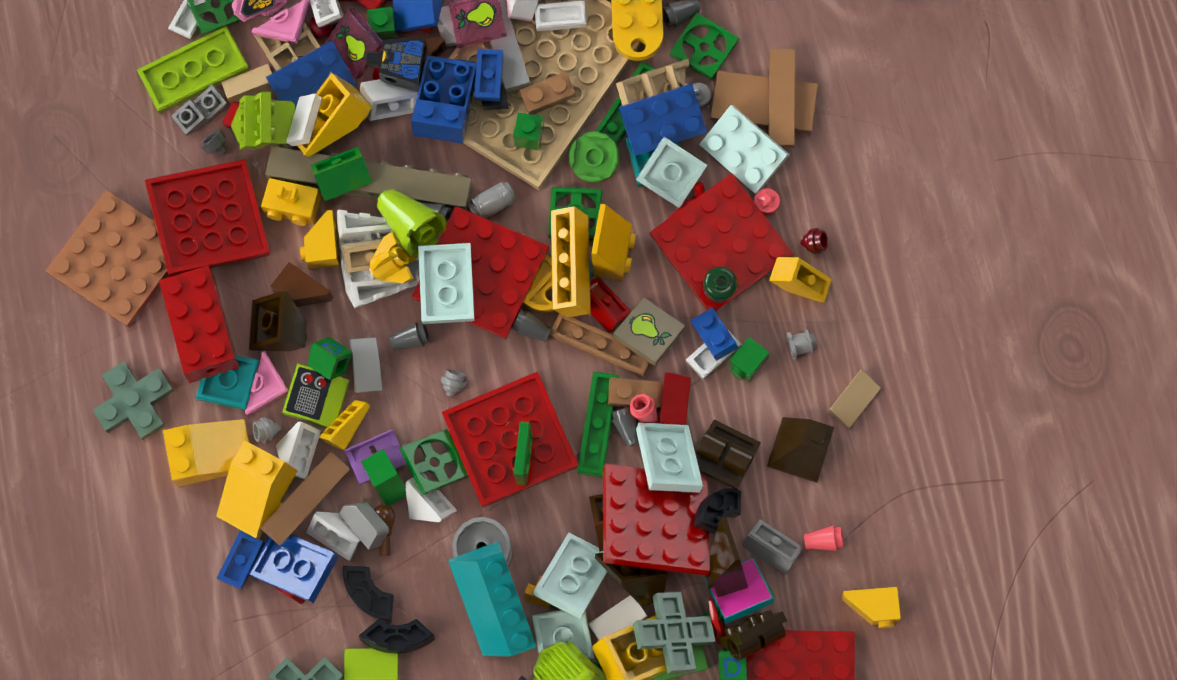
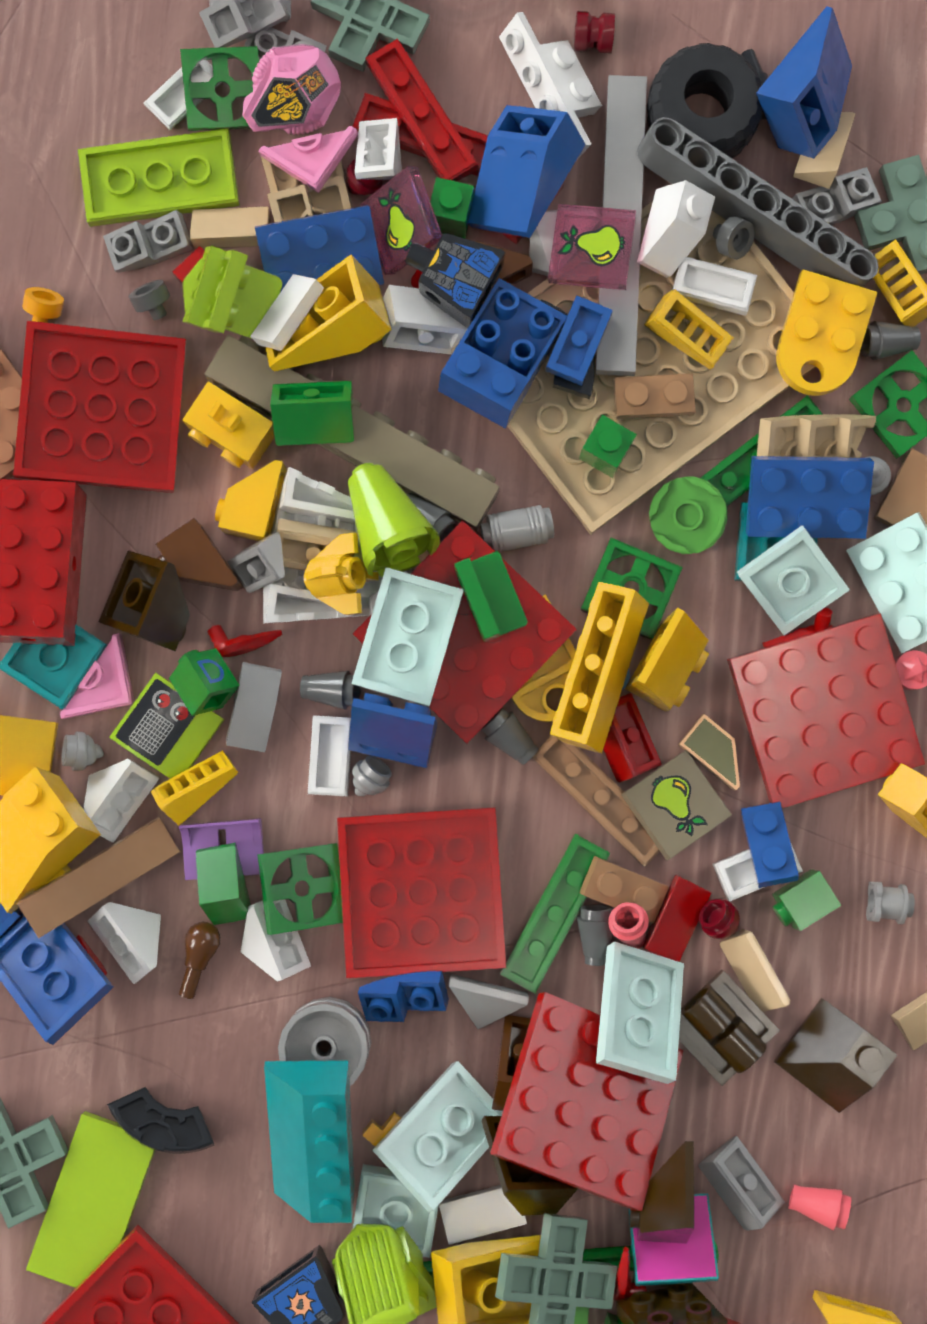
camera: 15 degrees right, 10 degrees up
light grey piece [339,502,389,550] -> none
black tile [343,565,394,622] -> none
green piece [514,422,533,486] -> none
black tile [694,488,741,534] -> none
dark green head [702,266,738,303] -> none
none -> light orange tile [22,287,64,323]
none -> red bar [207,625,283,657]
none -> light grey slope [228,531,285,593]
none -> white tile [308,715,351,796]
none -> blue slope [348,693,438,768]
none -> blue slope [358,971,449,1022]
none -> light grey slope [448,974,529,1030]
none -> green panel [454,551,528,642]
none -> yellow slope [644,289,734,369]
none -> olive tile [678,714,740,791]
none -> dark red plate [699,899,740,939]
none -> tan slope [720,929,791,1012]

